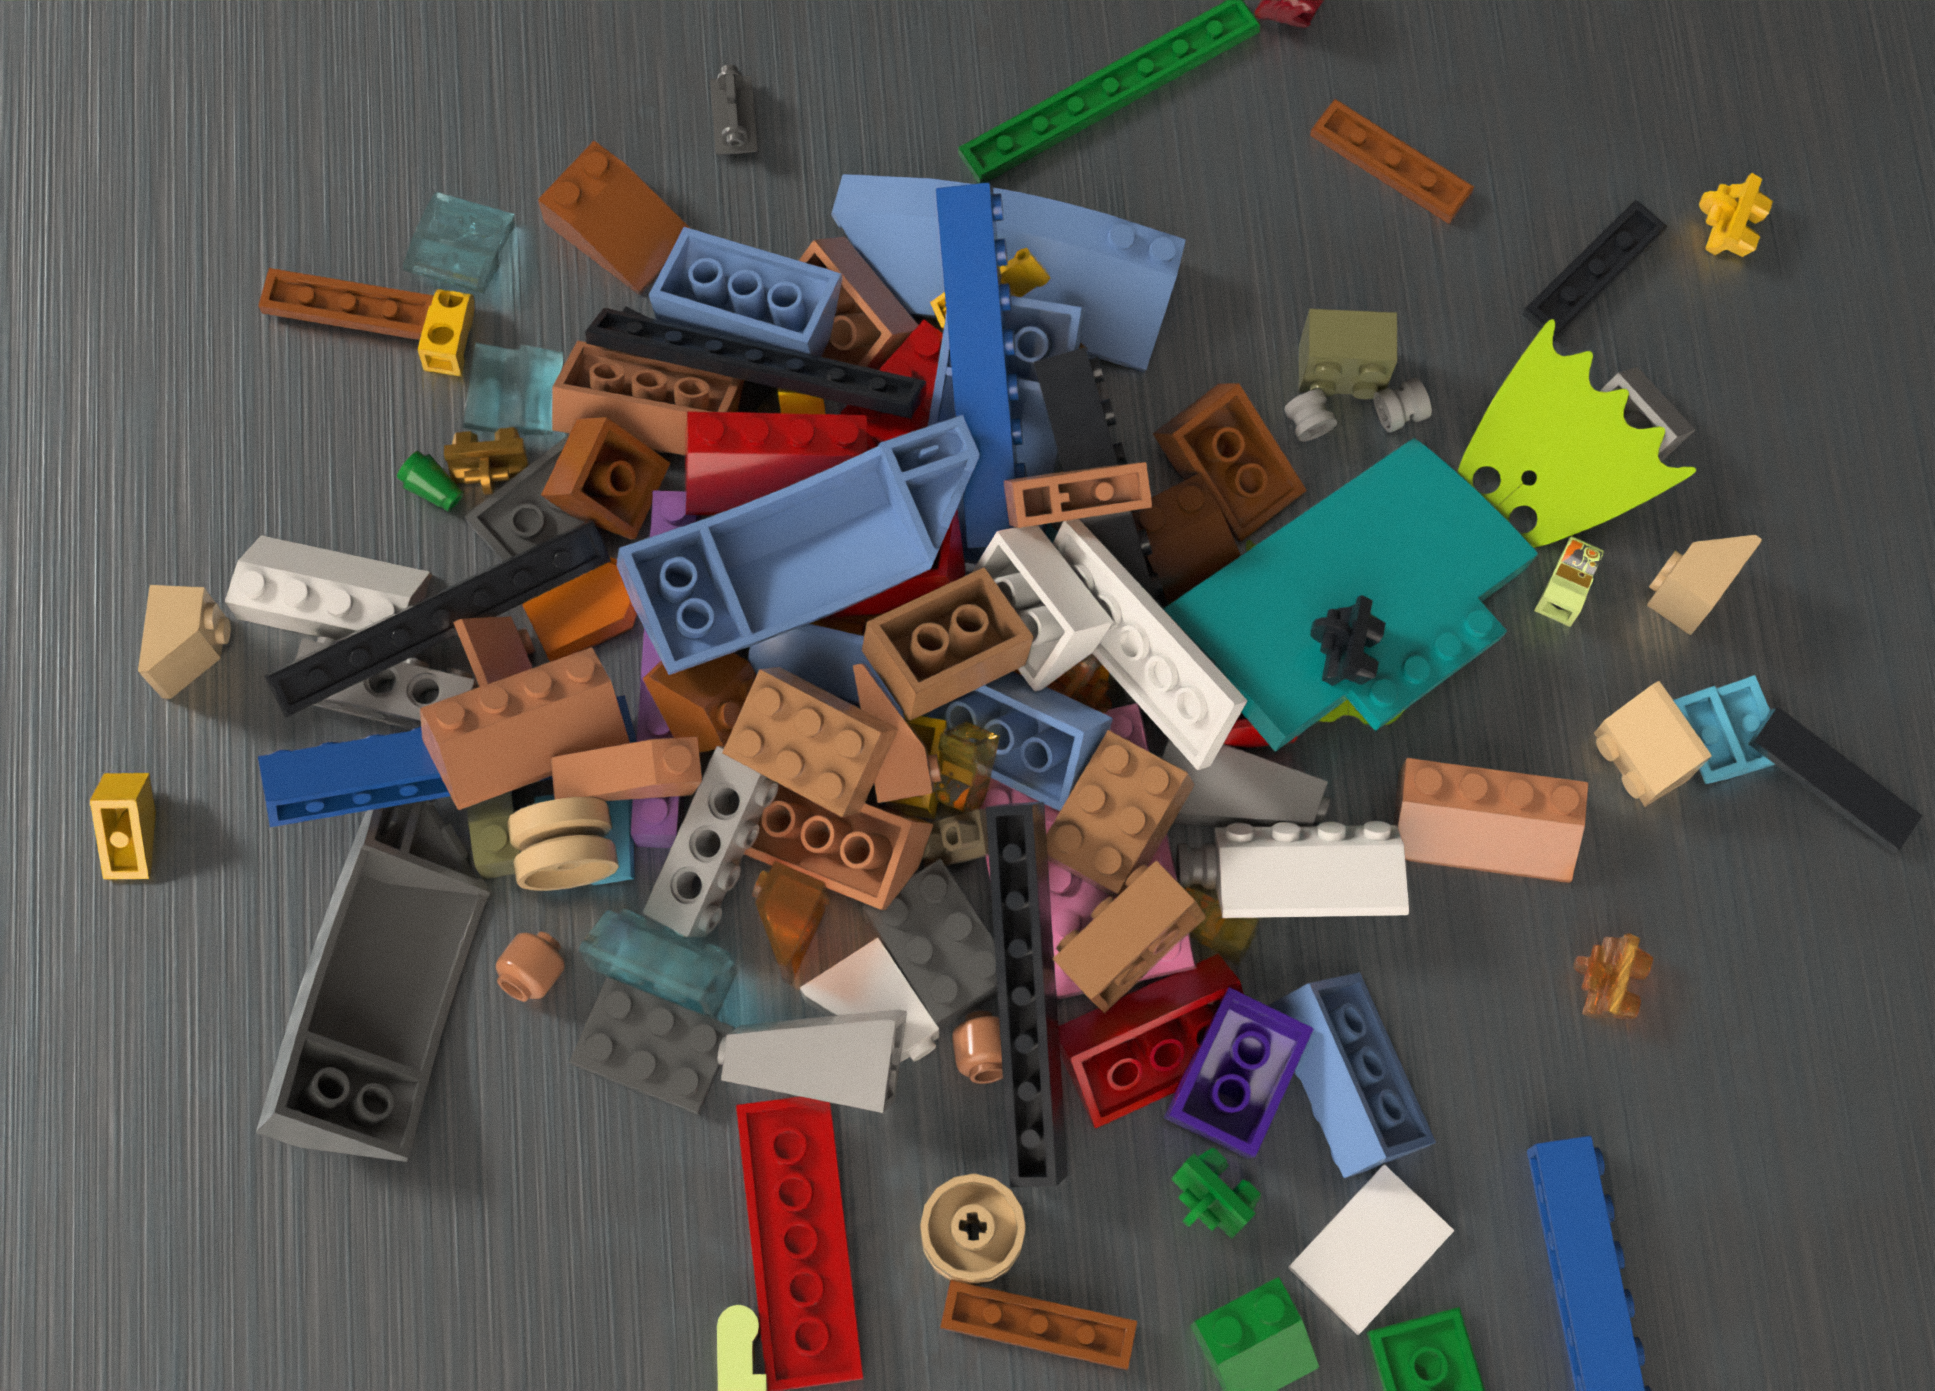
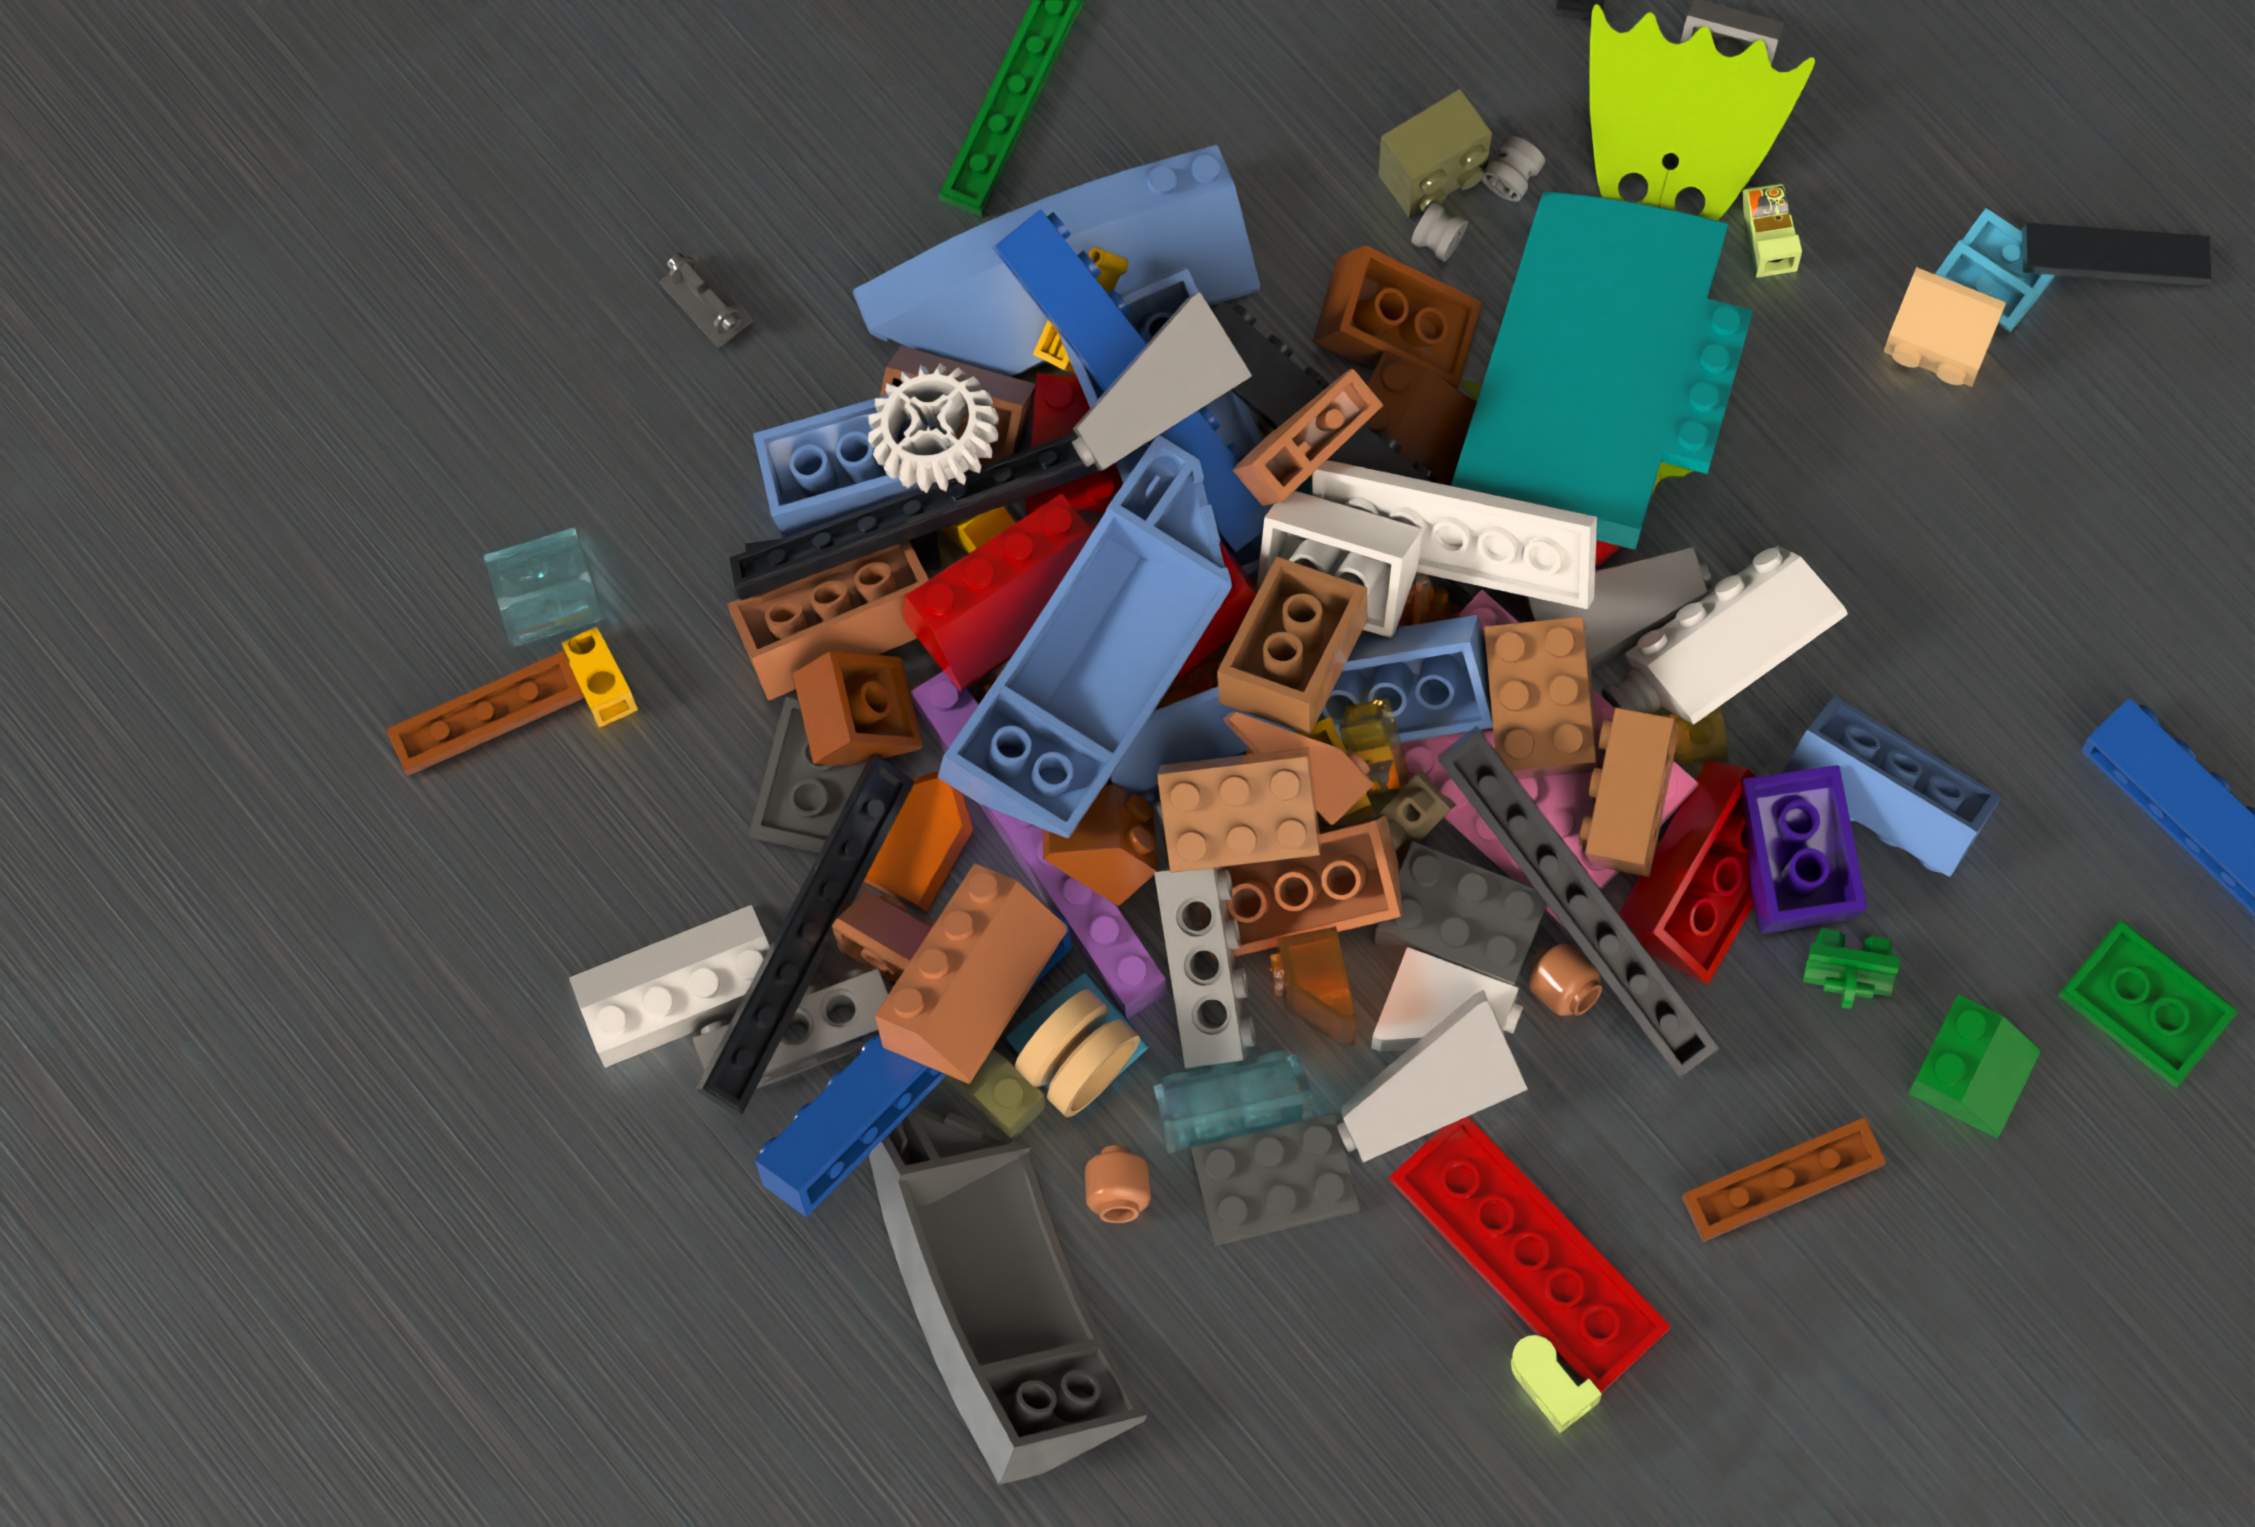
camera: 30 degrees left, 0 degrees up
yellow slope [90,773,156,879] -> none
tan slope [138,585,231,699] -> none
green cone [396,451,464,512] -> none
pearl gold hips [444,427,529,495] -> none
clear light blue slope [462,343,564,435] -> none
dark orange slope [538,140,691,295] -> none
nougat slope [551,737,702,801] -> none
tan wheel [920,1174,1026,1286] -> none
white tile [1288,1164,1455,1335] -> none
black hips [1310,595,1386,686] -> none
nougat slope [1393,758,1588,883] -> none
clear orange hips [1573,933,1654,1020] -> none
tan slope [1647,535,1762,636] -> none
none -> white gear [868,363,998,493]
none -> light grey slope [1072,292,1252,470]

